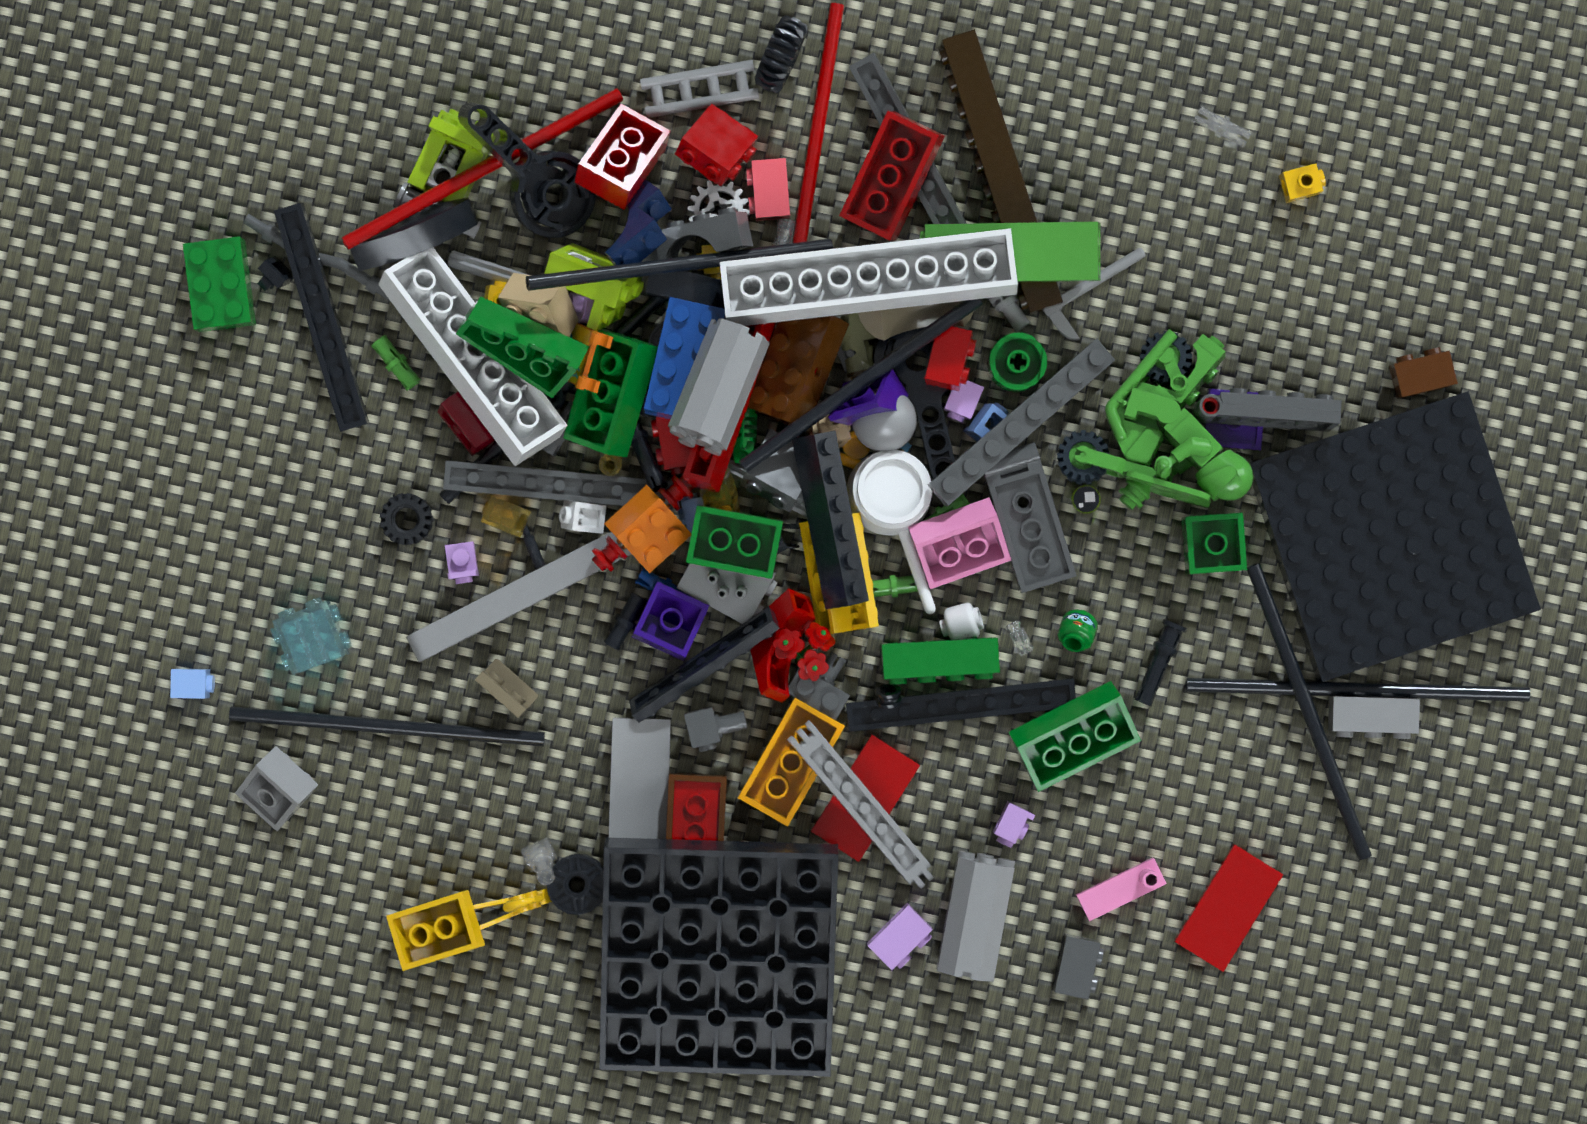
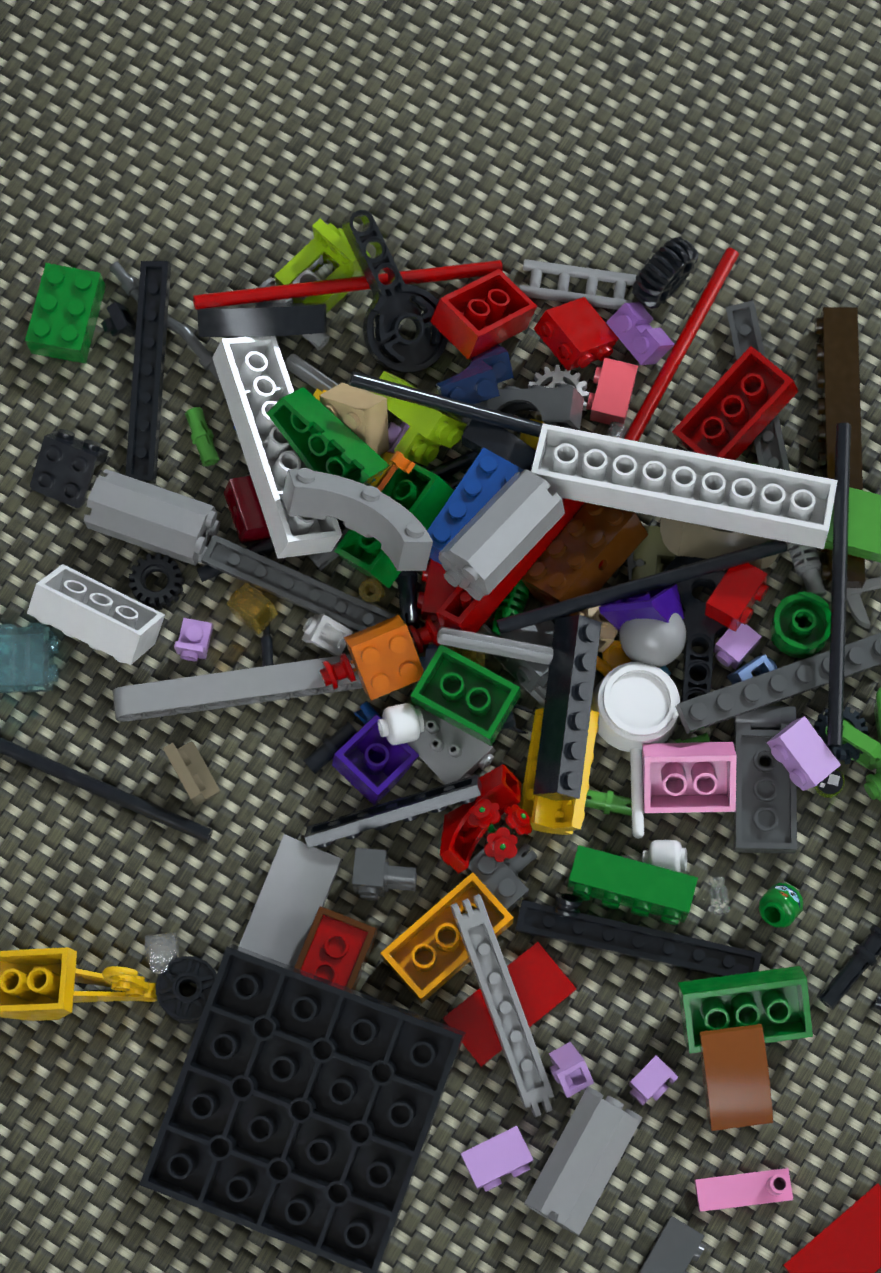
camera: 30 degrees right, 15 degrees down
none -> white brick [27,564,165,665]
none -> black bracket [30,429,109,508]
none -> light grey brick [84,469,220,566]
none -> light grey brick [282,468,433,571]
none -> white head [378,703,424,745]
none -> light grey axle [437,627,553,665]
none -> lavender brick [549,1042,594,1098]
none -> medium lavender brick [606,302,675,365]
none -> dark orange slope [699,1024,773,1131]
none -> lavender brick [767,716,841,791]
none -> black piece [827,423,851,747]

